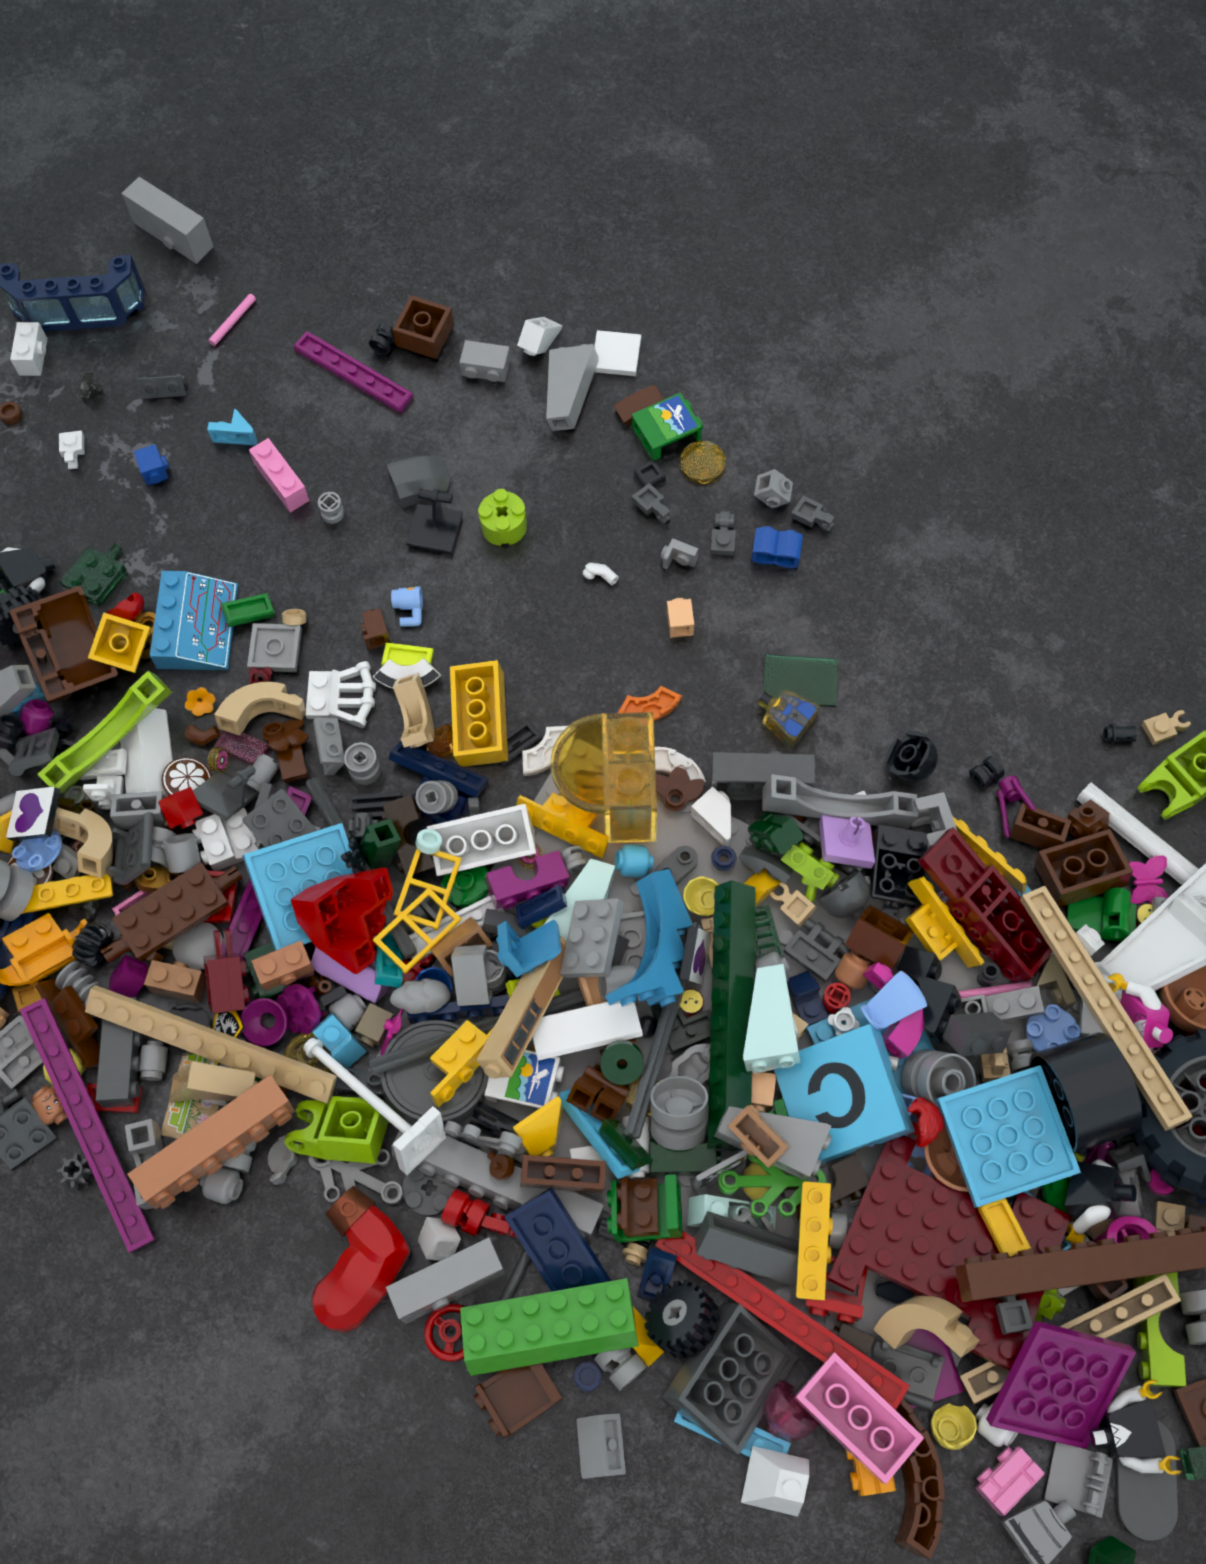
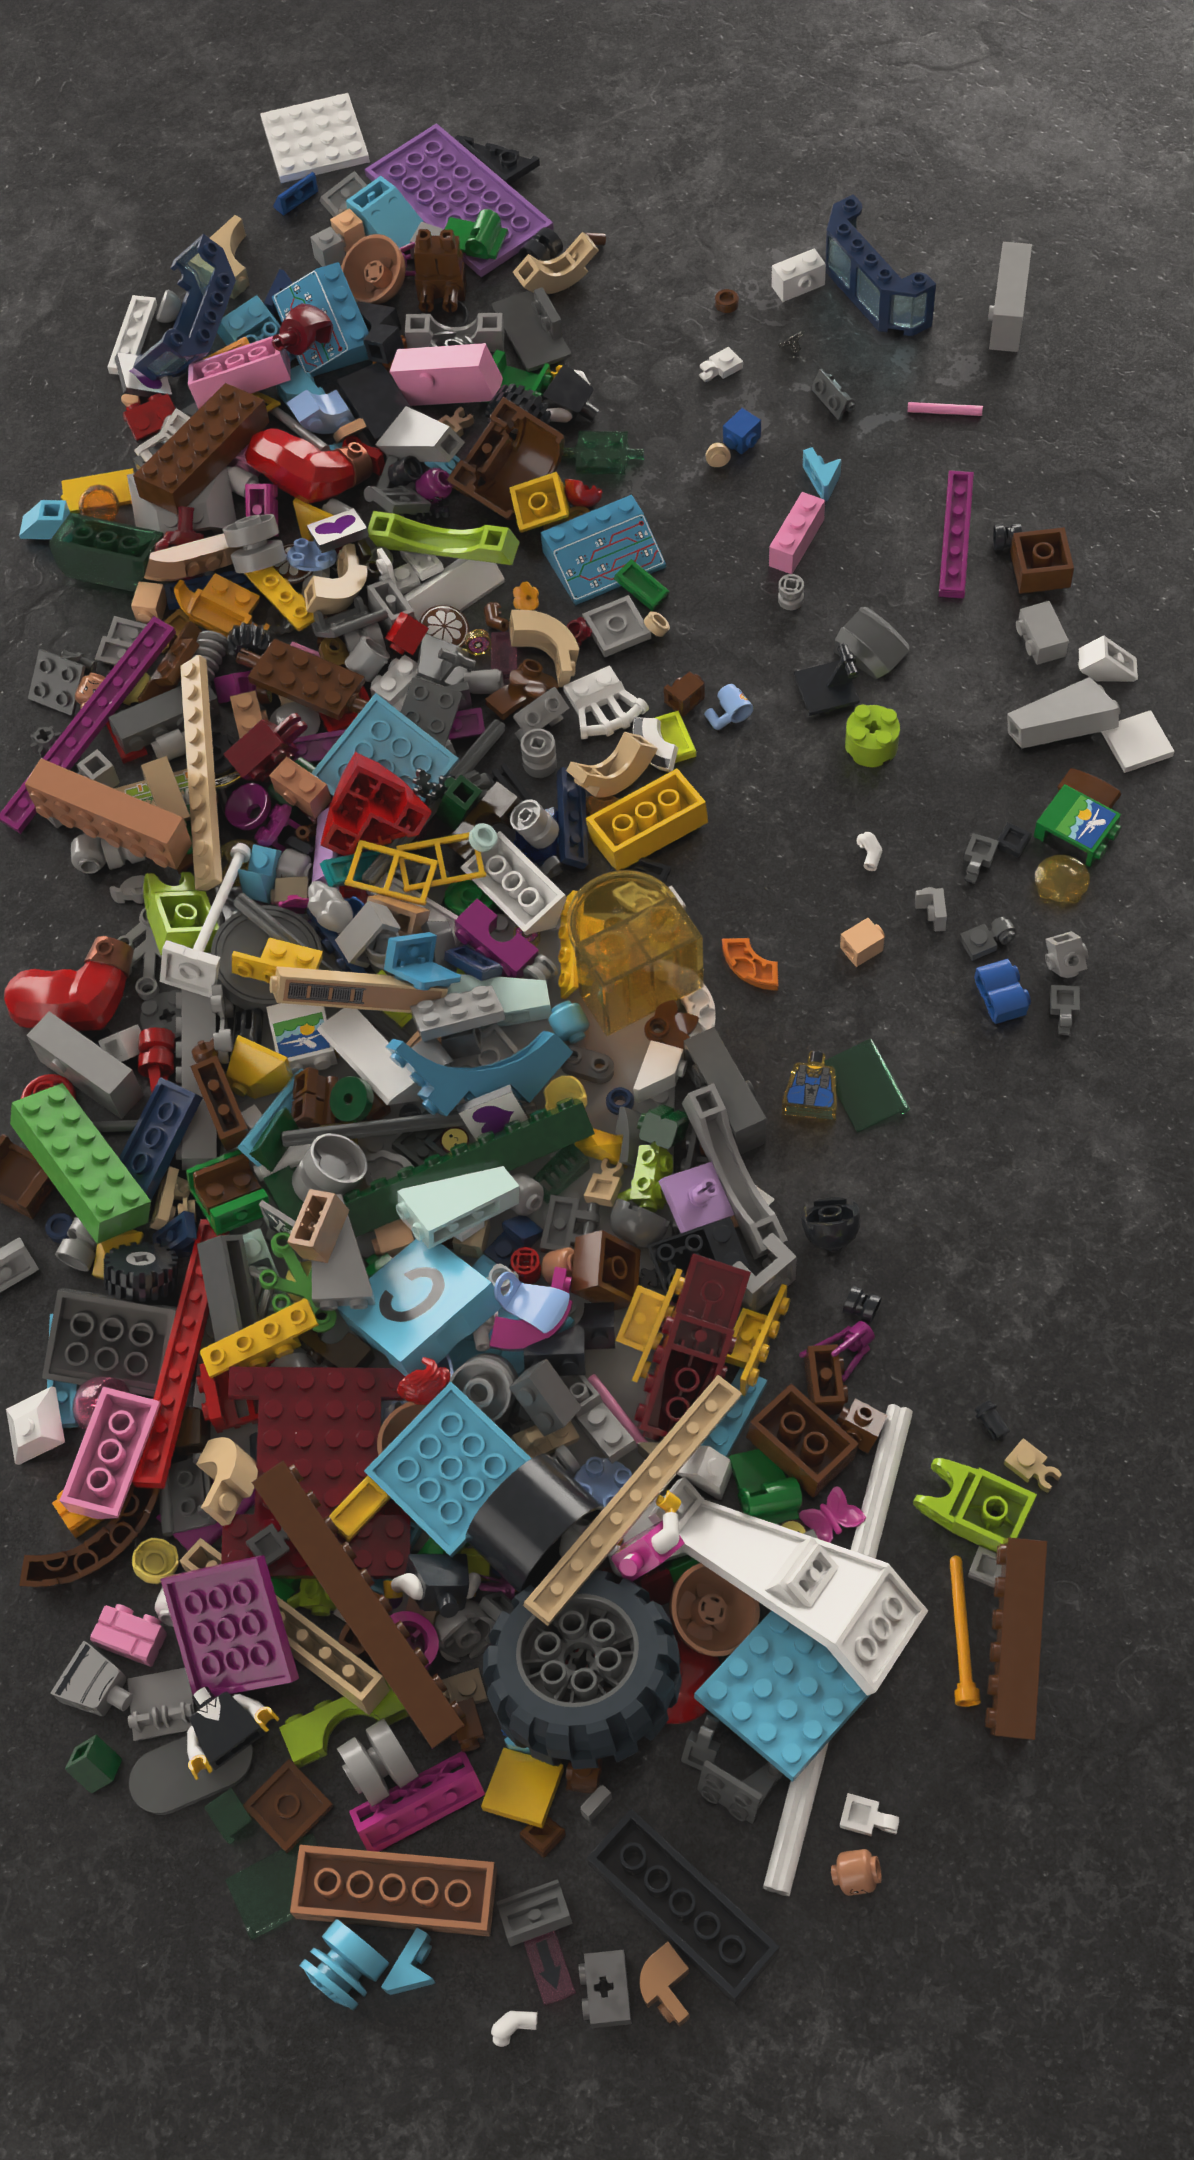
camera: 65 degrees right, 5 degrees down
black pin [977,962,1001,987] -> none
none -> tan hinge [150,1167,190,1230]
none -> tan plate [706,443,731,467]

